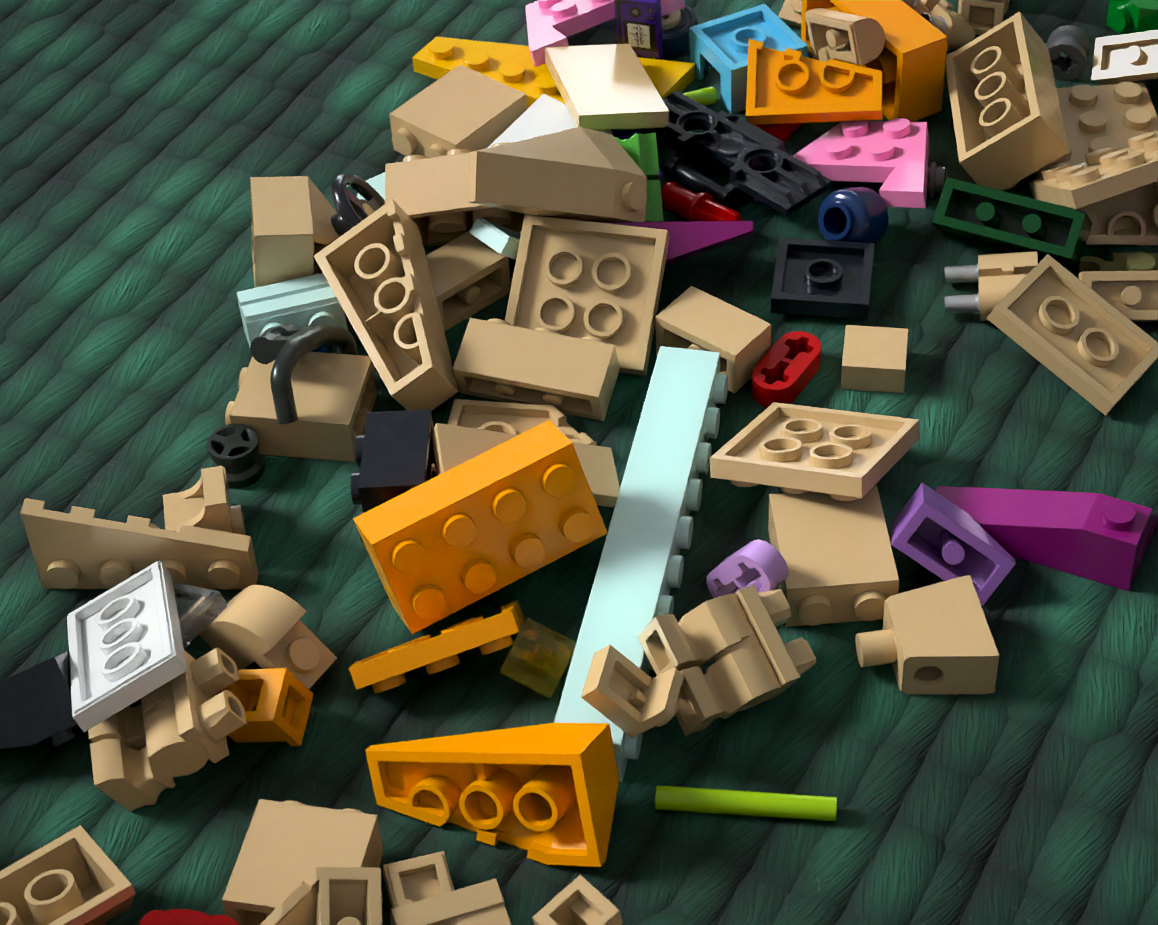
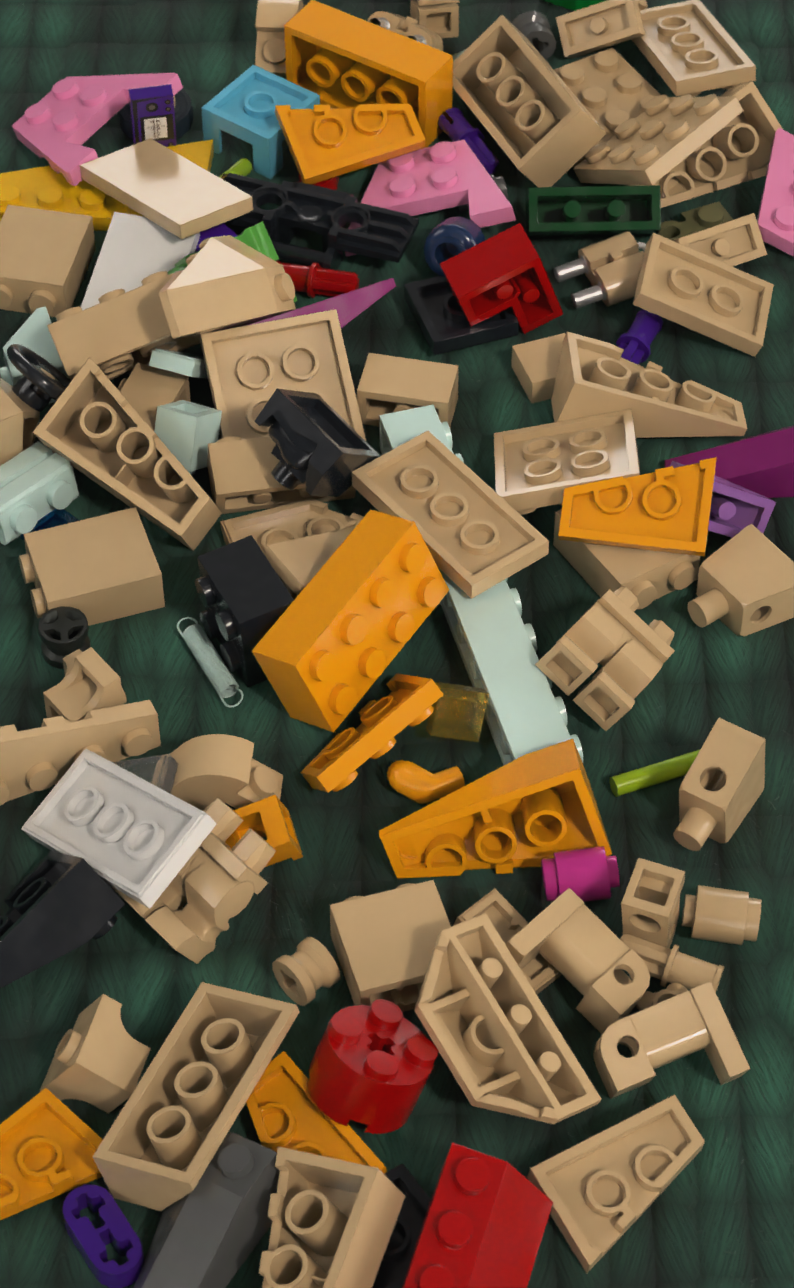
camera: 30 degrees left, 5 degrees up
pearl dark grey piece [250,323,358,424] -> none
tan bracket [581,644,684,738] -> none
lavender beam [706,539,788,598] -> none
red beam [752,331,821,408] -> none
tan brick [805,8,885,66] -> none
none -> light aqua brick [154,400,222,475]
none -> light aqua piece [177,617,243,708]
none -> black brick [255,388,380,497]
none -> tan wheel [272,937,340,1006]
none -> tan plate [352,430,549,599]
none -> light orange arm [387,760,465,804]
none -> dark purple axle [438,108,499,174]
none -> red brick [440,223,564,334]
none -> dark pink brick [541,846,620,902]
none -> tan wedge [551,332,747,438]
none -> light orange wing [558,457,717,556]
none -> dark purple axle [616,309,663,365]
none -> tan torso [673,718,766,851]

